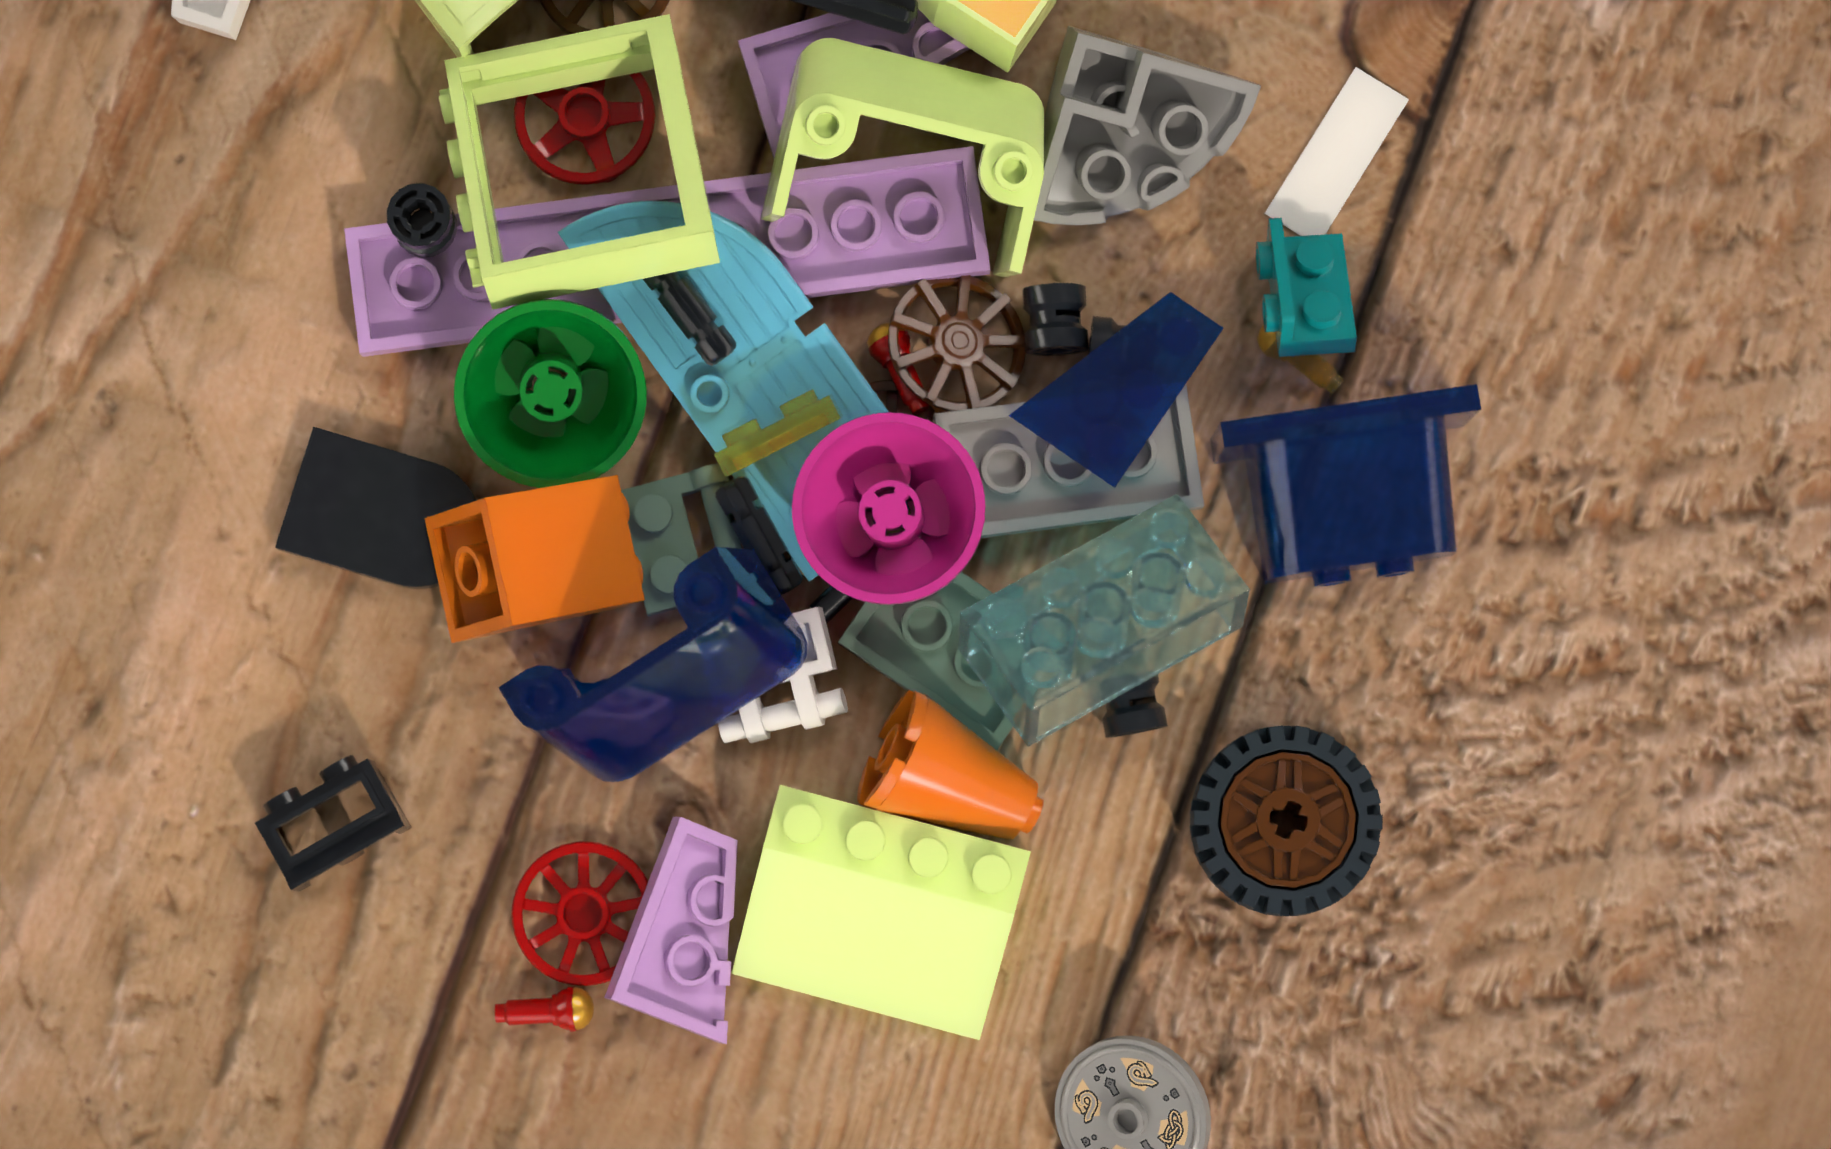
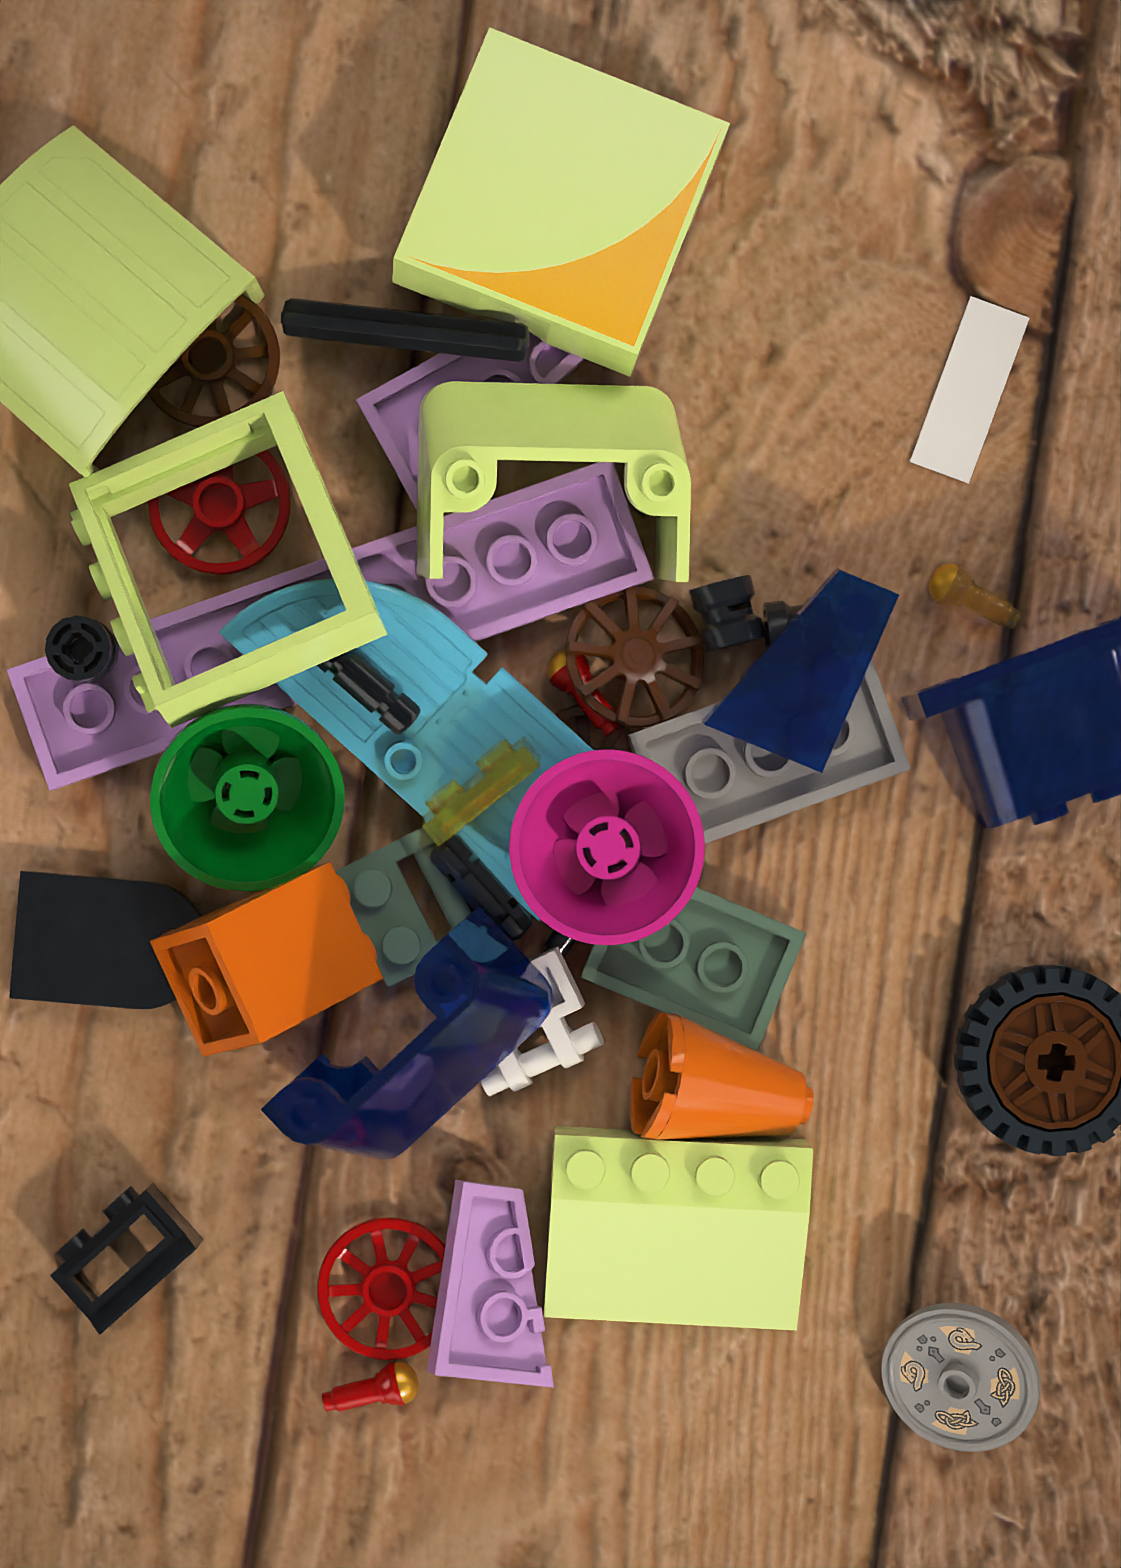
camera: 10 degrees left, 5 degrees up
clear light blue brick [958,494,1250,747] -> none
light grey brick [1034,26,1261,226] -> none
black wheel [1094,663,1168,738] -> none
teal bracket [1256,217,1357,357] -> none

